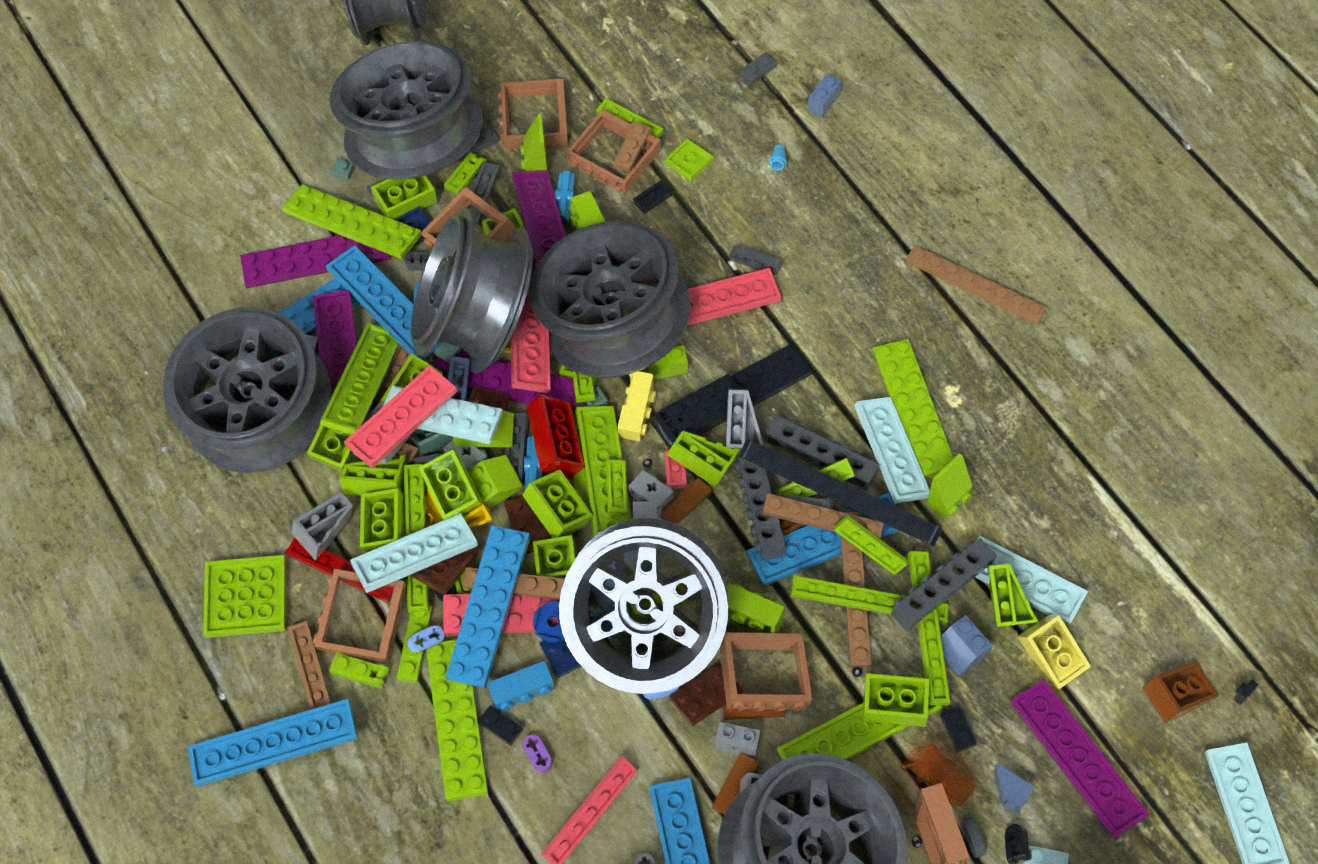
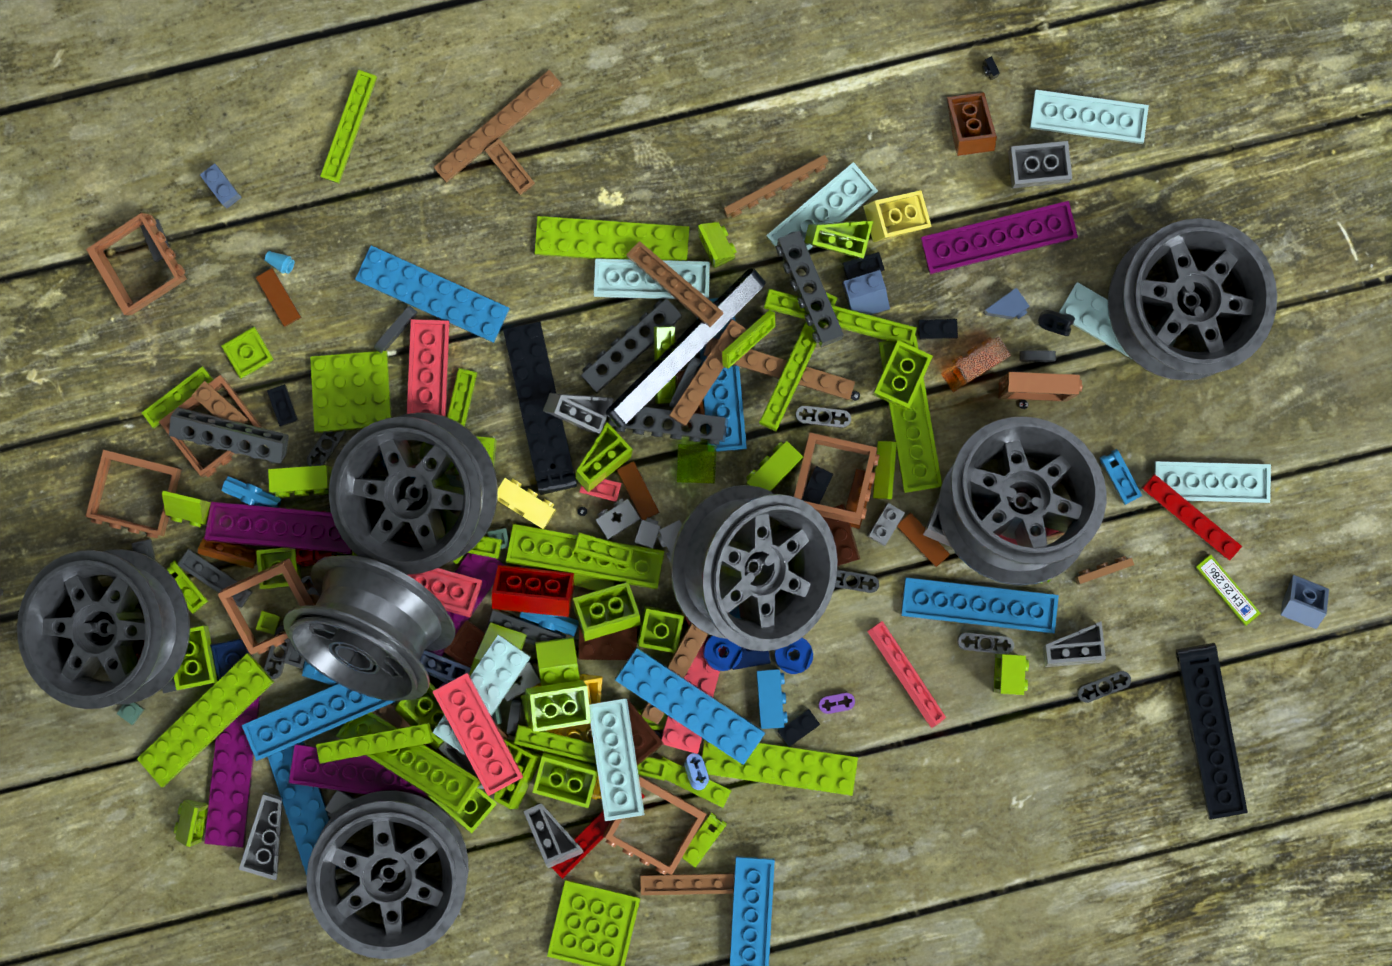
camera: 75 degrees left, 25 degrees up
none -> nougat window [86,213,187,315]
none -> dark grey brick [169,407,289,464]
none -> lime slope [174,799,209,847]
none -> dark orange plate [198,536,257,568]
none -> light grey wedge [239,792,282,880]
none -> dark orange tile [256,268,301,327]
none -> lime plate [310,351,391,433]
none -> lime plate [316,723,433,763]
none -> lime plate [320,70,377,184]
none -> dark azure plate [355,245,510,343]
none -> lime tile [447,368,477,427]
none -> medium nougat plate [485,138,535,196]
none -> medium nougat plate [626,241,723,327]
none -> clear neon green tile [677,444,717,484]
none -> medium nougat plate [724,155,828,218]
none -> blue plate [775,638,813,674]
none -> light grey beam [796,406,851,428]
none -> black plate [802,466,833,504]
none -> dark grey beam [835,570,879,593]
none -> black plate [842,252,885,280]
none -> lime tile [873,441,897,499]
none -> light grey brick [1008,141,1072,188]

